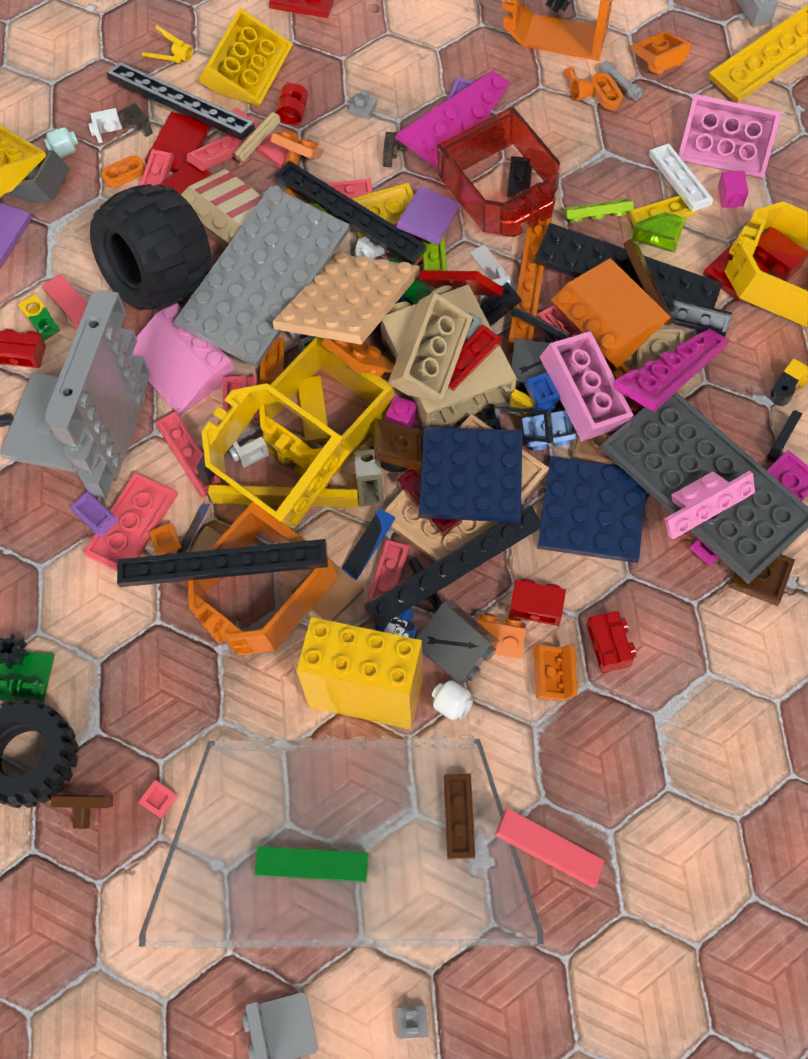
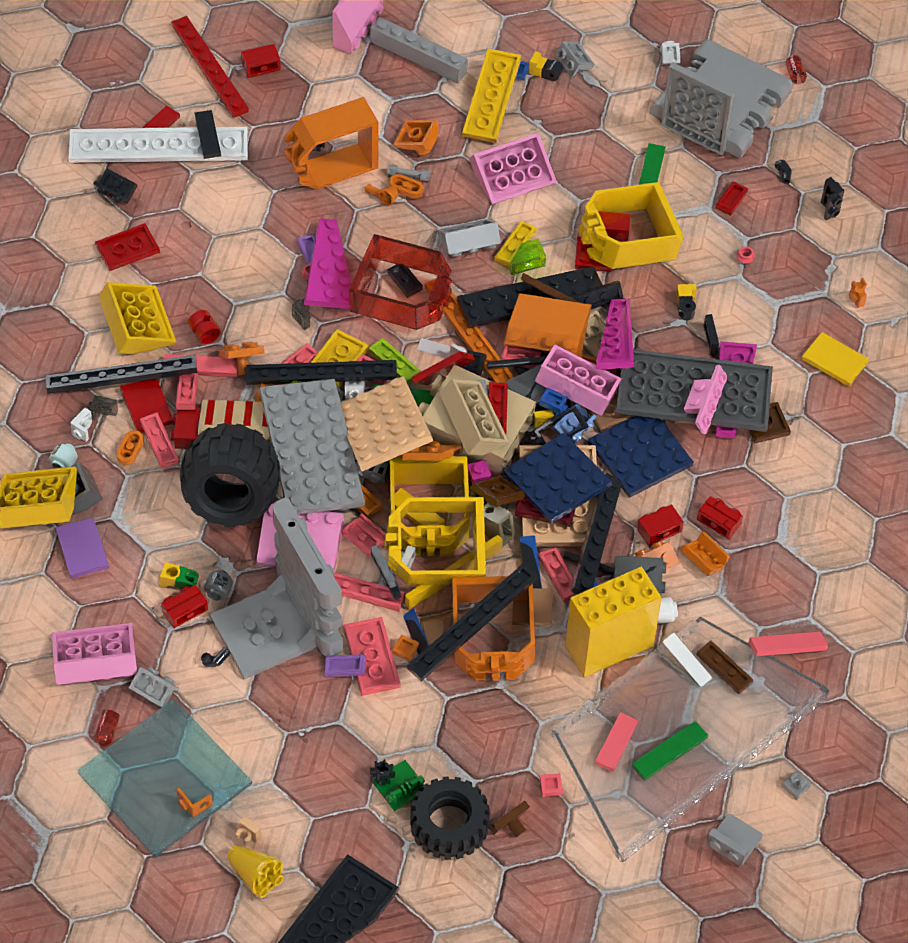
camera: 45 degrees left, 10 degrees down
coral tile [42,274,87,328] -> none
yellow plant [141,25,193,64] -> none
tan axle [234,112,280,162] -> none
light grey tile [349,90,377,120] -> none
medium lavender tile [397,186,461,245] -> none
lime plate [562,198,634,222] -> none
white tile [649,143,713,212] -> none
dark pink brick [717,171,749,208] -> none
none -> dark grey head [204,570,233,600]
none -> light grey slope [437,219,501,257]
none -> coral tile [595,712,639,772]
none -> white sticker [663,633,712,687]

